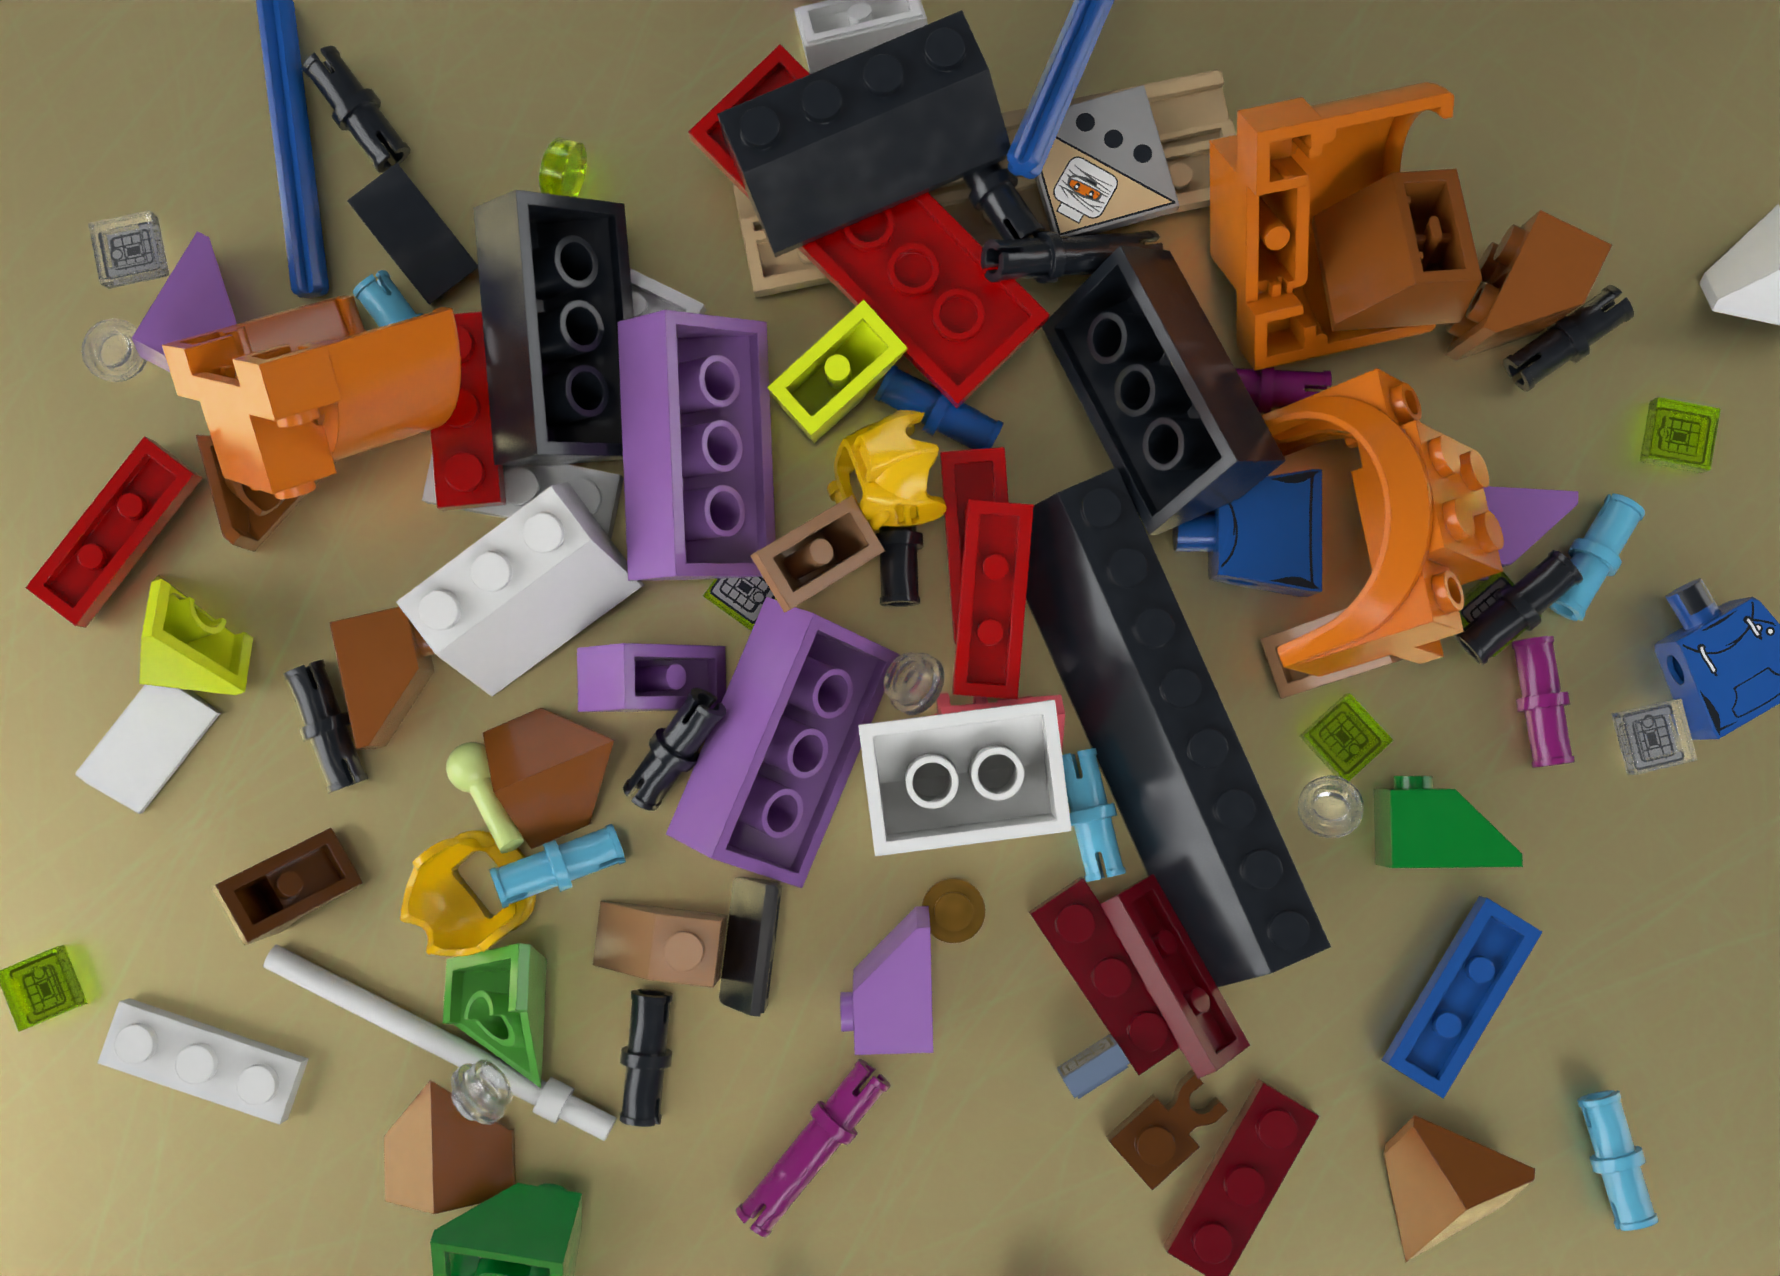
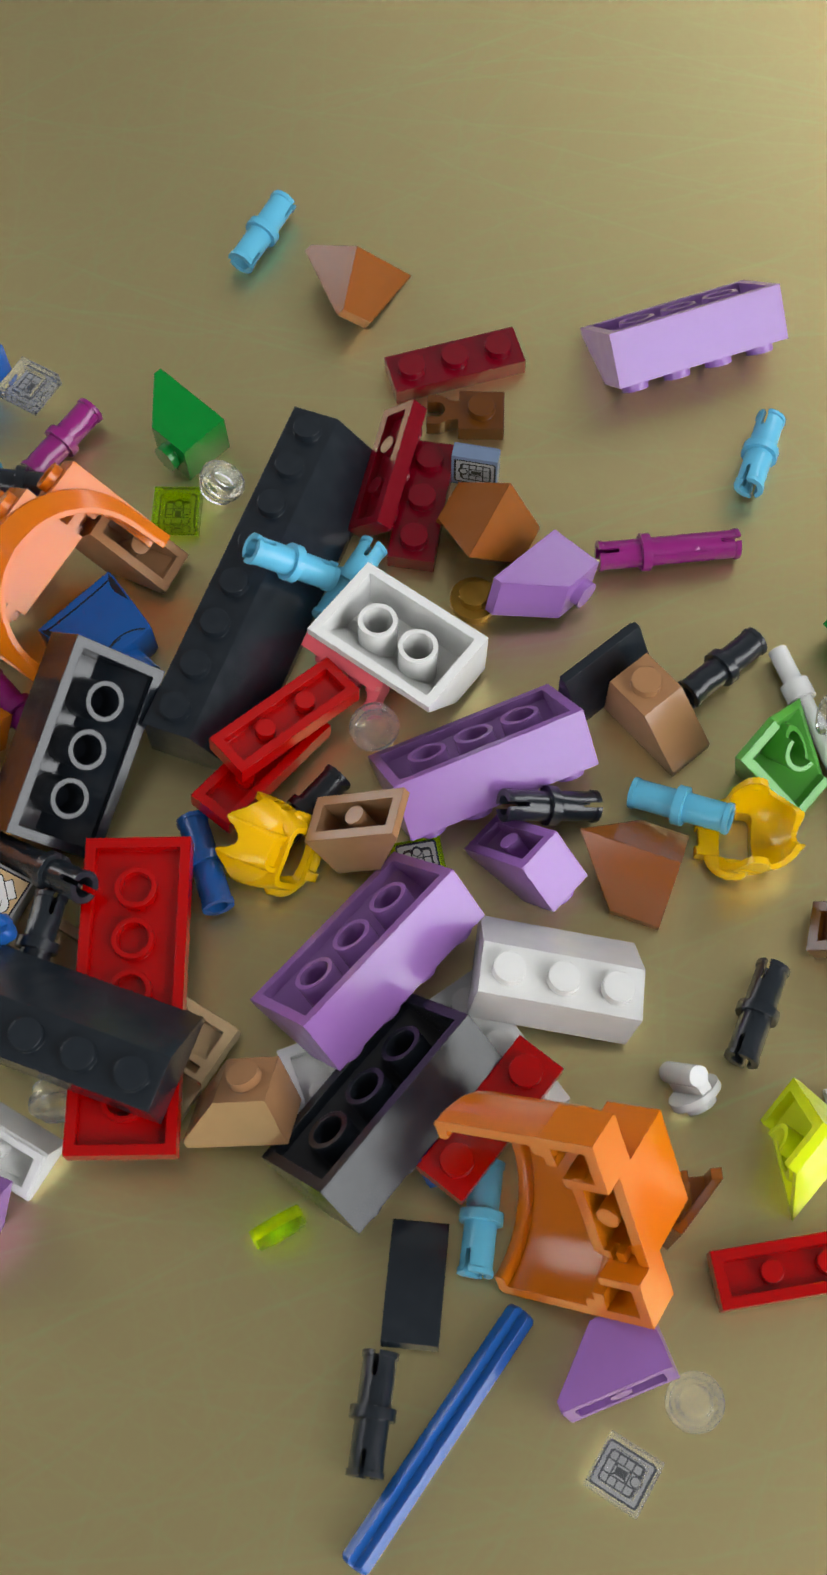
camera: 135 degrees left, 20 degrees down
dark orange slope [329,607,436,749] -> none
yellowish green bar [446,742,524,853] -> none
neon yellow slope [767,300,907,444] -> none
blue plate [1381,896,1542,1099] -> none
none -> medium nougat slope [183,1056,302,1148]
none -> medium azure pin [242,533,341,592]
none -> dark orange slope [436,482,540,564]
none -> white plate [659,1061,721,1116]

